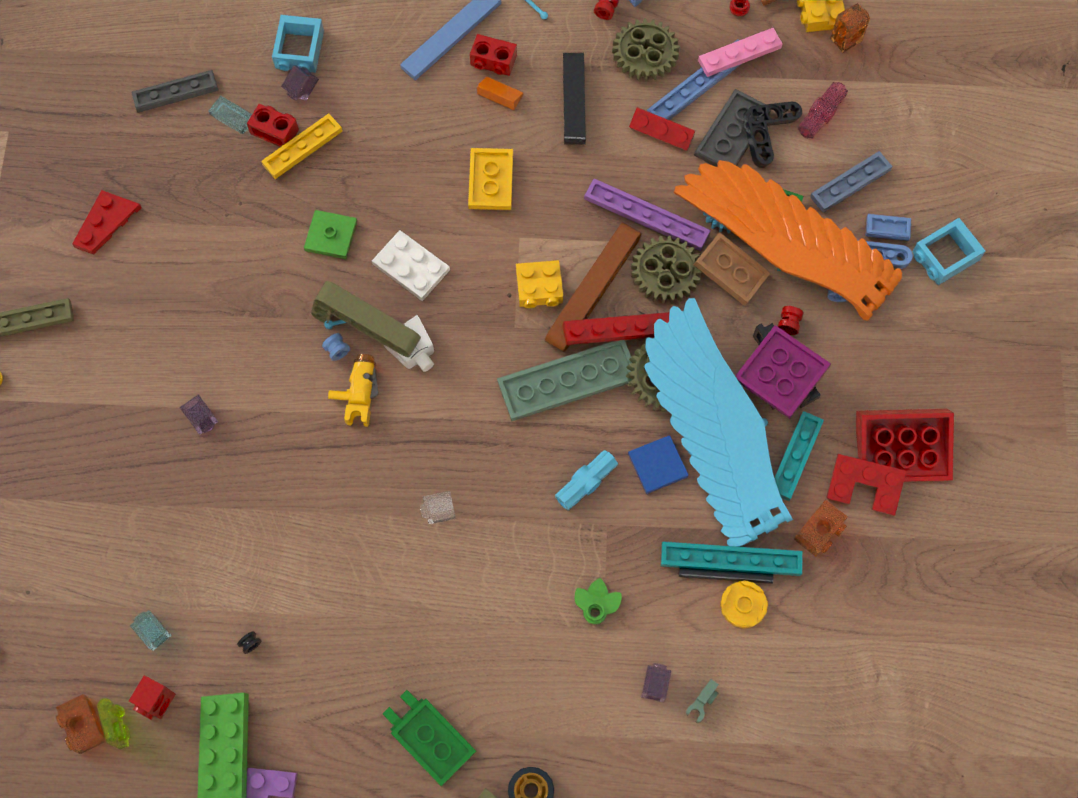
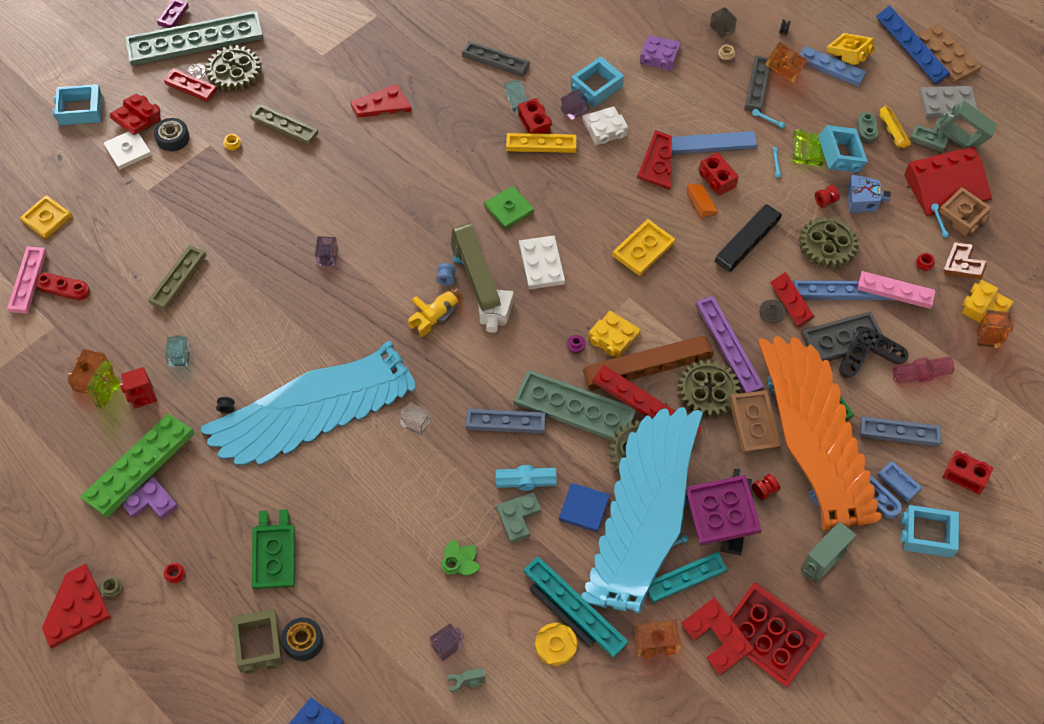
camera: 40 degrees right, 10 degrees down
none -> olive plate [148,245,206,311]
none -> medium azure animal [201,341,416,465]
none -> sand blue plate [466,409,545,434]
none -> sand green plate [496,492,541,543]
none -> magenta plate [567,335,586,353]
none -> white plate [582,106,628,145]
none -> red wing [637,130,672,190]
none -> clear smoke piece [759,300,786,323]
none -> sand green window [801,522,856,584]
none -> red brick [942,450,994,495]

